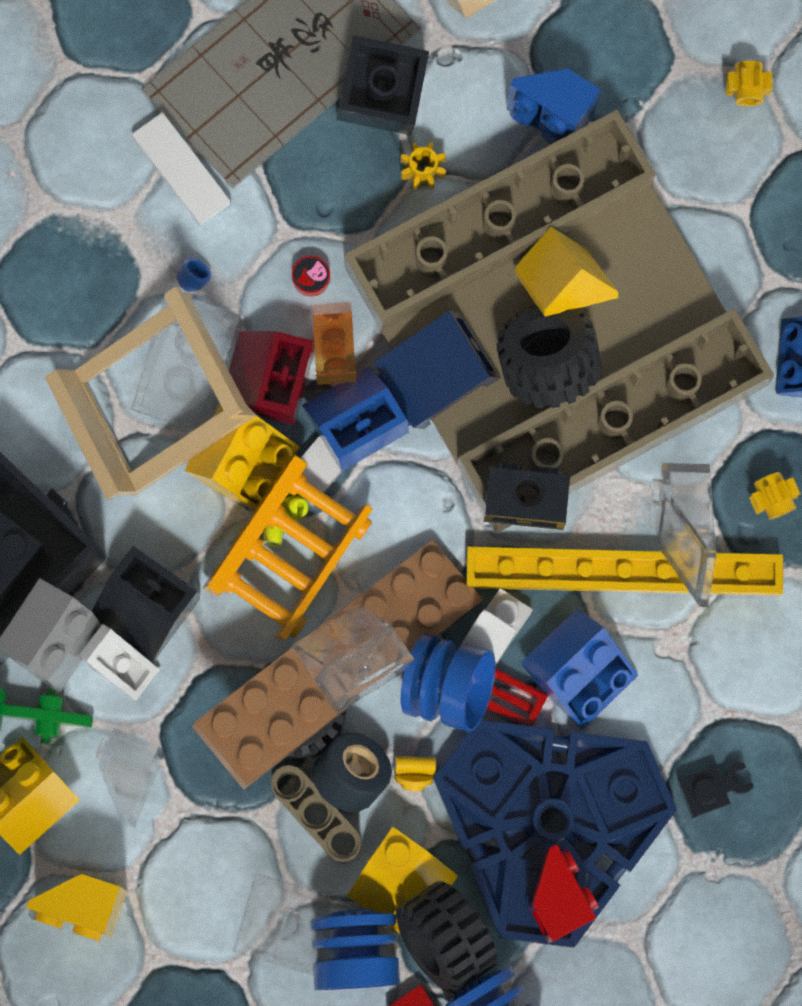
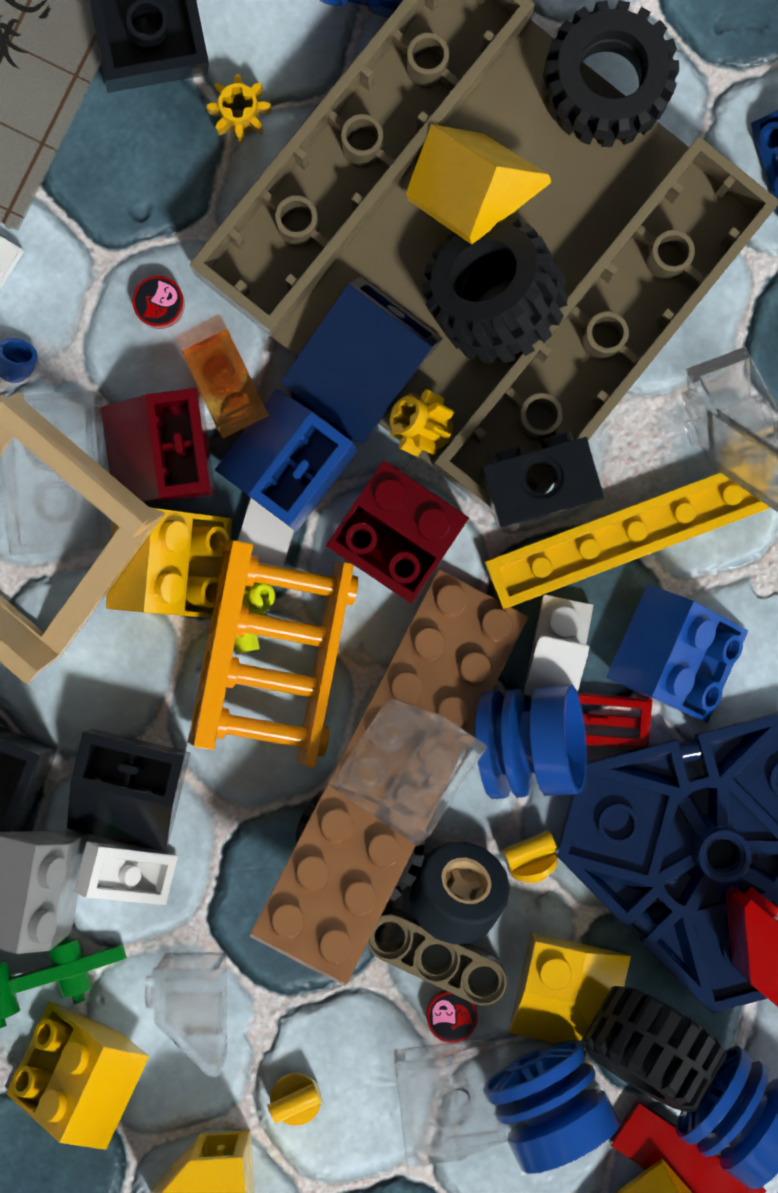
camera: 20 degrees left, 10 degrees up
none -> yellow plate [267,1073,323,1126]
none -> dark red slope [326,460,469,604]
none -> yellow gear [390,389,454,457]
none -> tile [426,990,478,1043]
none -> black tyre [542,0,679,147]

